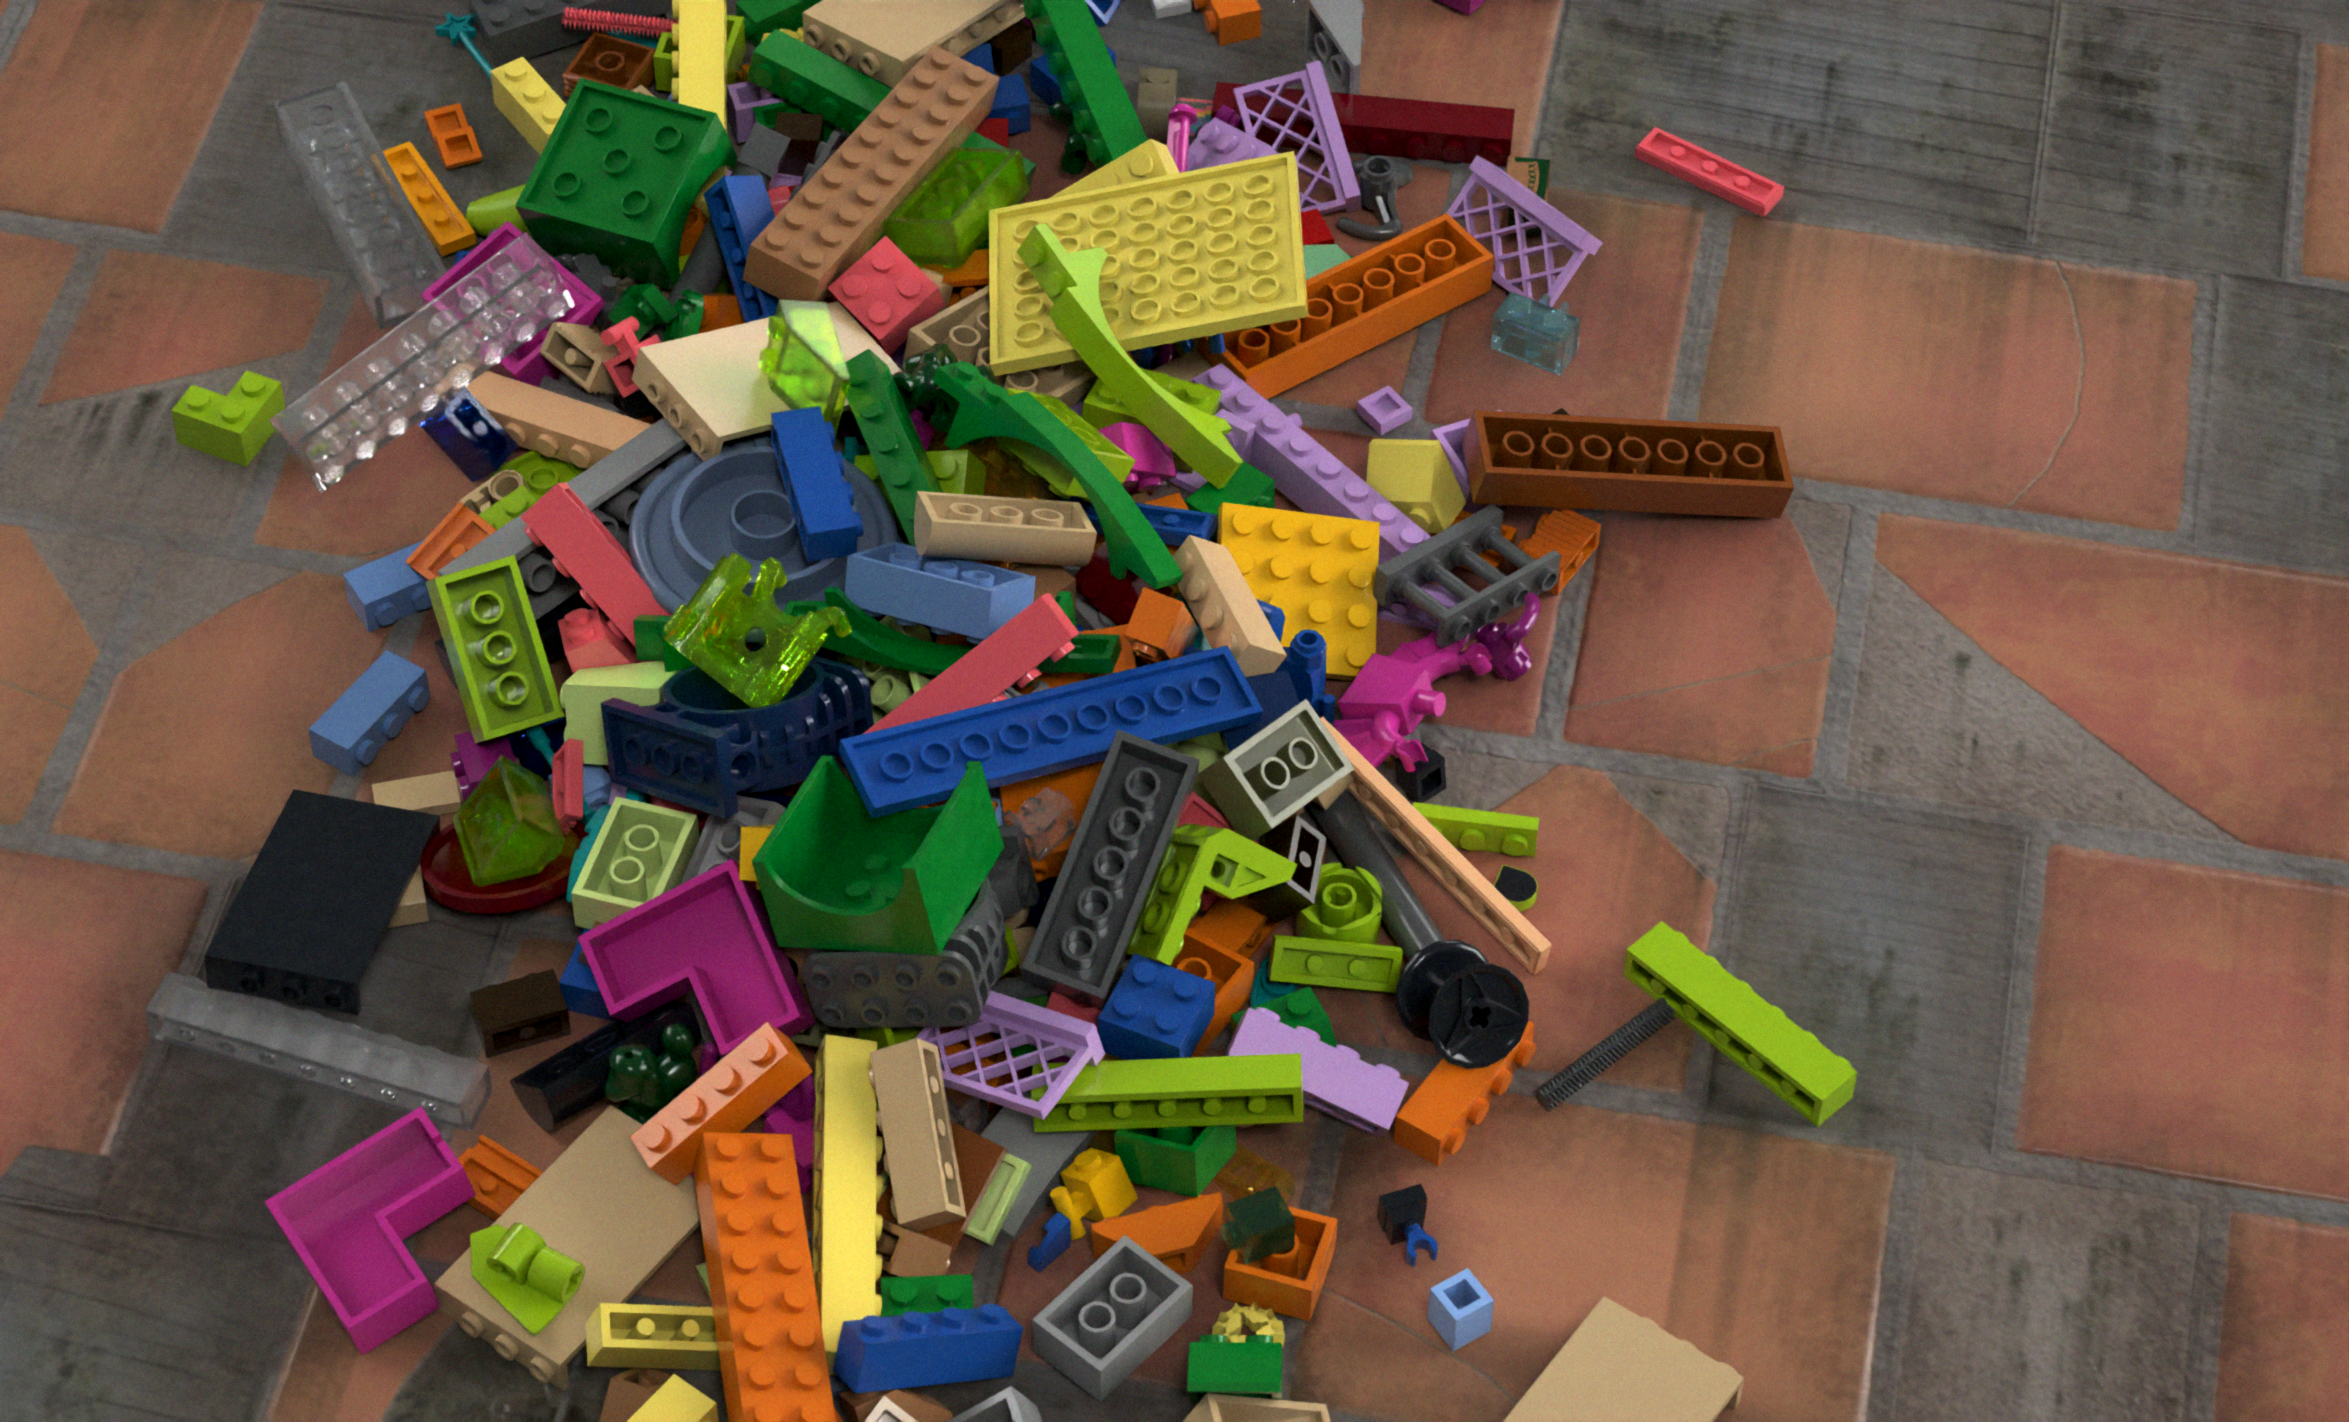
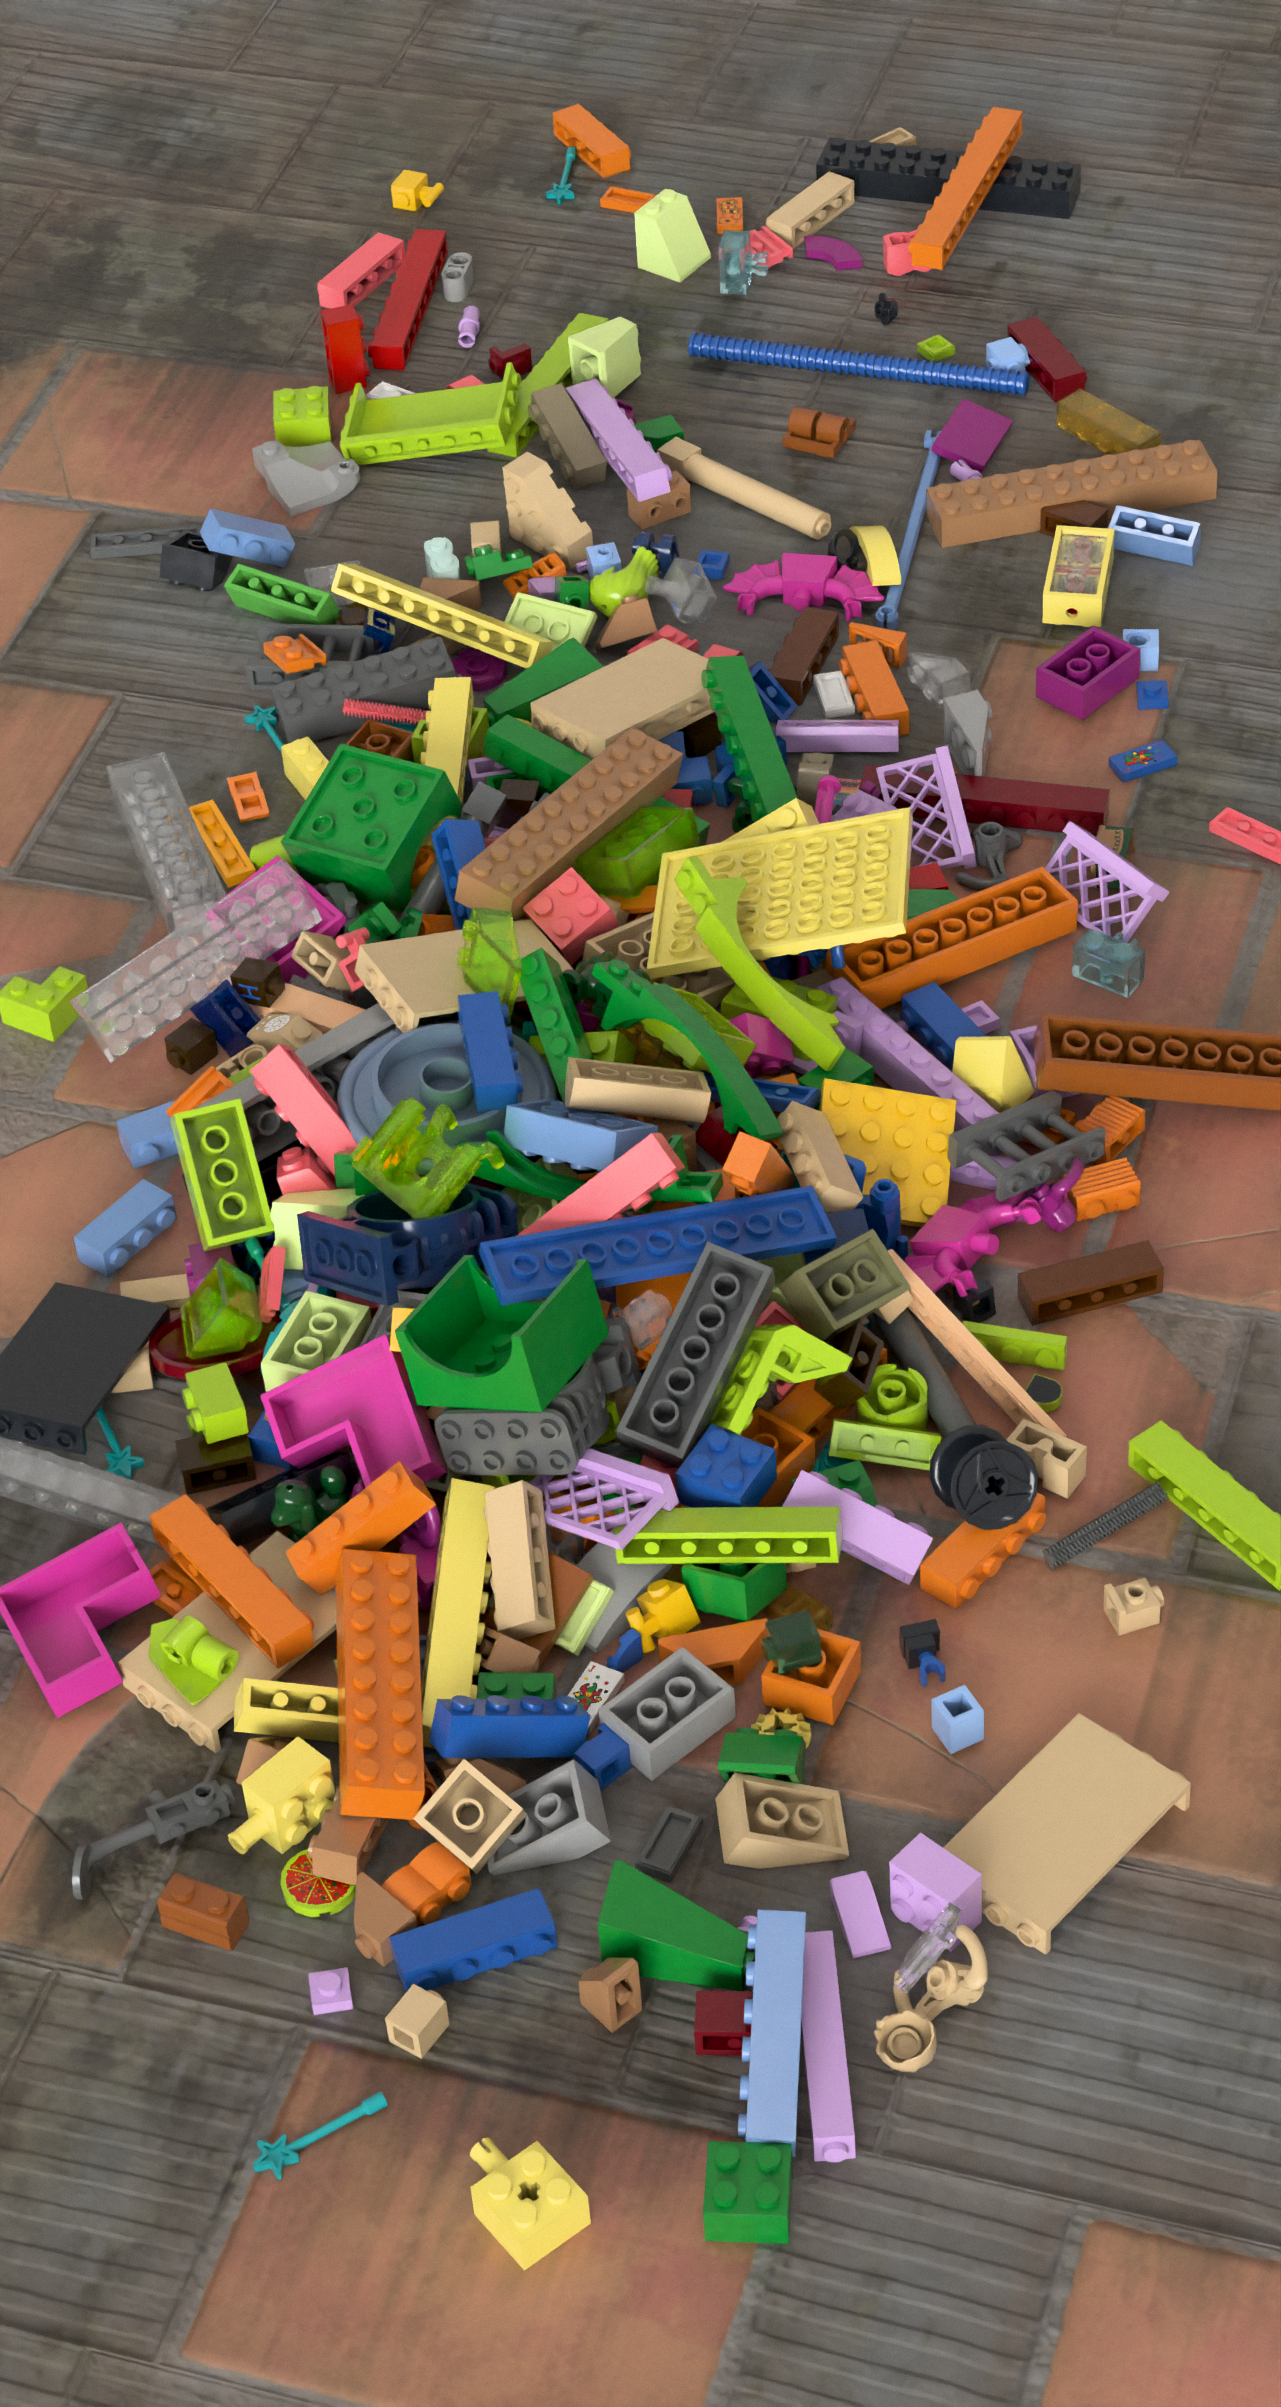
camera: 10 degrees right, 5 degrees down
none -> teal piece [96,1406,145,1482]
none -> orange brick [149,1494,314,1669]
none -> dark brown brick [164,1018,218,1075]
none -> lime brick [182,1363,249,1444]
none -> dark brown brick [230,957,286,1008]
none -> tan slope [247,1014,323,1053]
none -> white tile [568,1661,625,1735]
none -> blue brick [574,1723,631,1792]
none -> blue plate [712,764,737,808]
none -> lavender fence [776,720,899,752]
none -> blue brick [900,982,987,1072]
none -> tan brick [1006,1418,1087,1499]
none -> reddish brown brick [1018,1240,1164,1326]
none -> orange brick [1062,1157,1141,1222]
none -> tan brick [1103,1578,1164,1636]
none -> blue tile [1109,740,1178,783]

